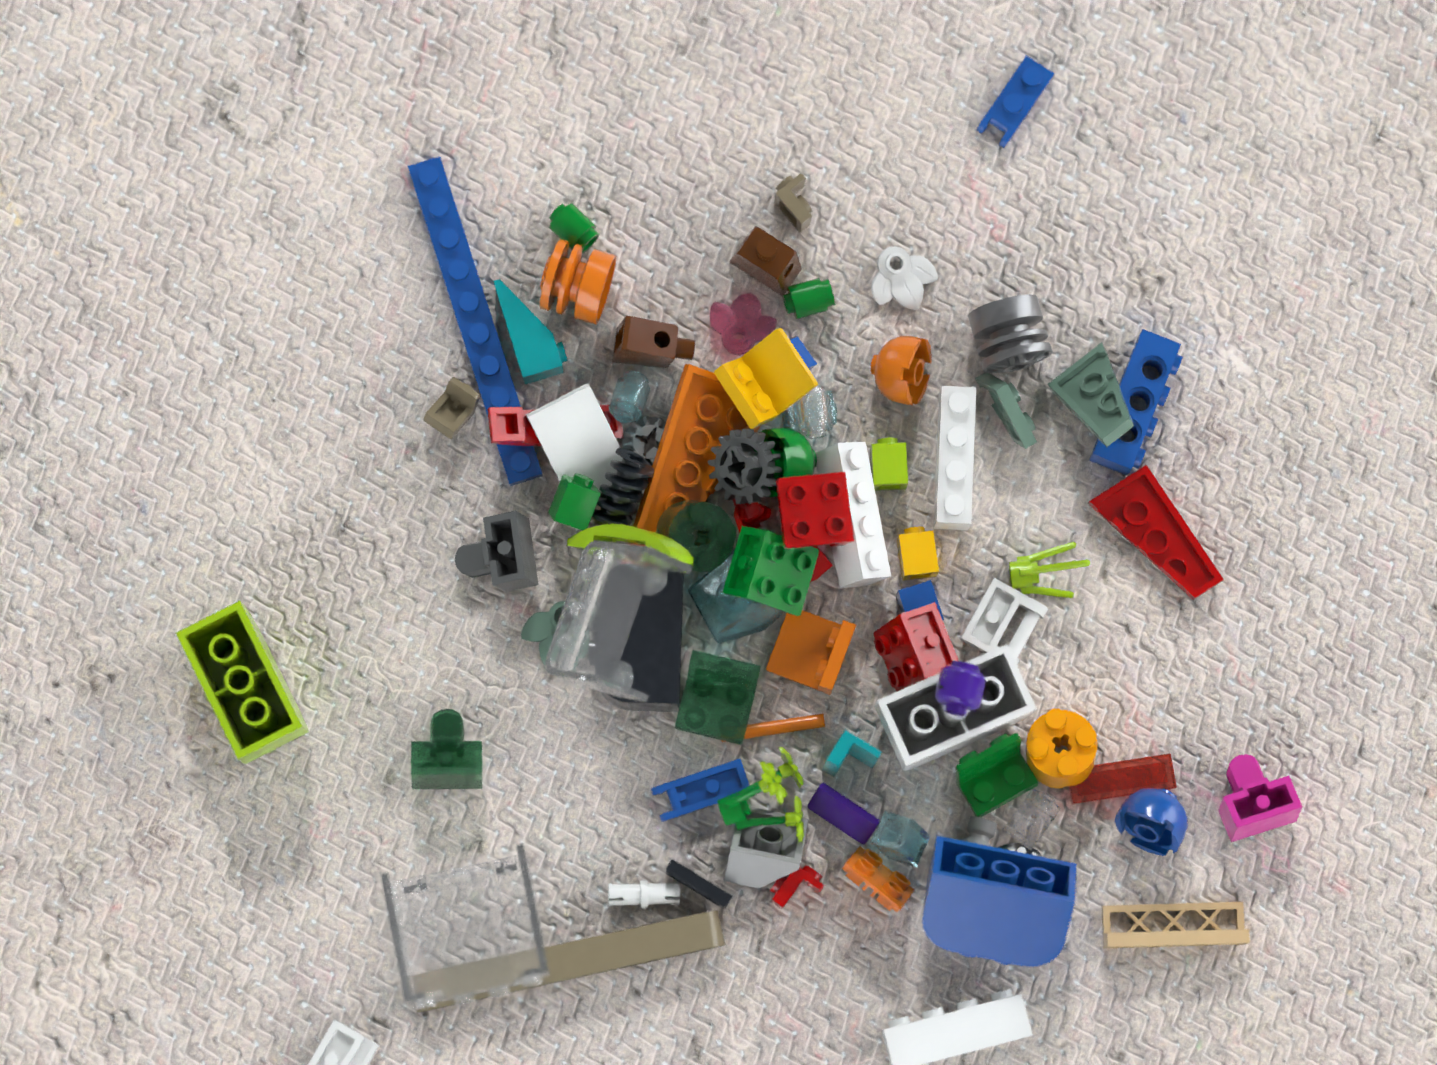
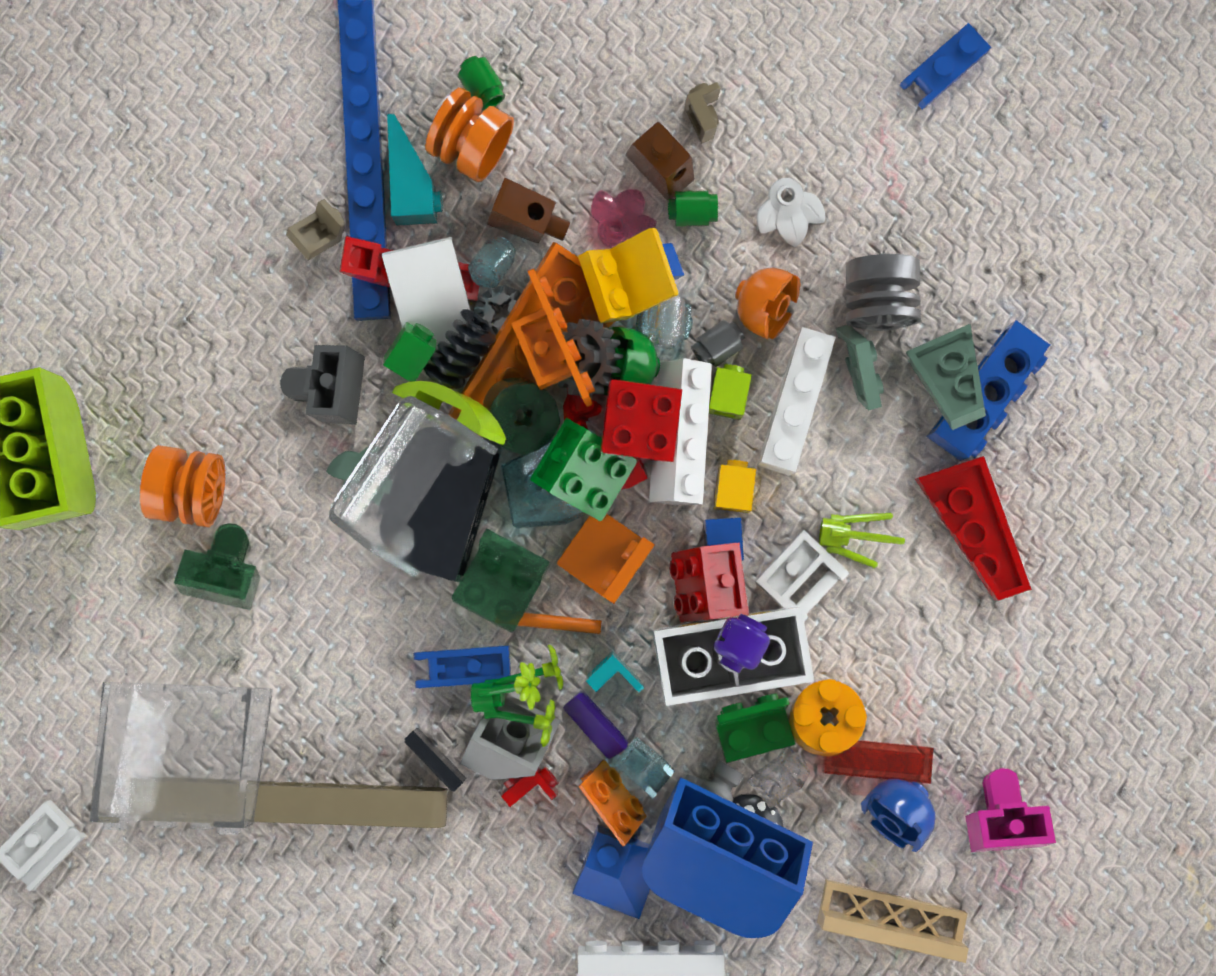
camera: 15 degrees right, 5 degrees up
white pin [608,880,680,909] -> none
none -> orange wheel [140,445,226,528]
none -> orange bracket [511,268,595,407]
none -> blue slope [572,825,650,919]
none -> dark grey brick [691,320,745,367]

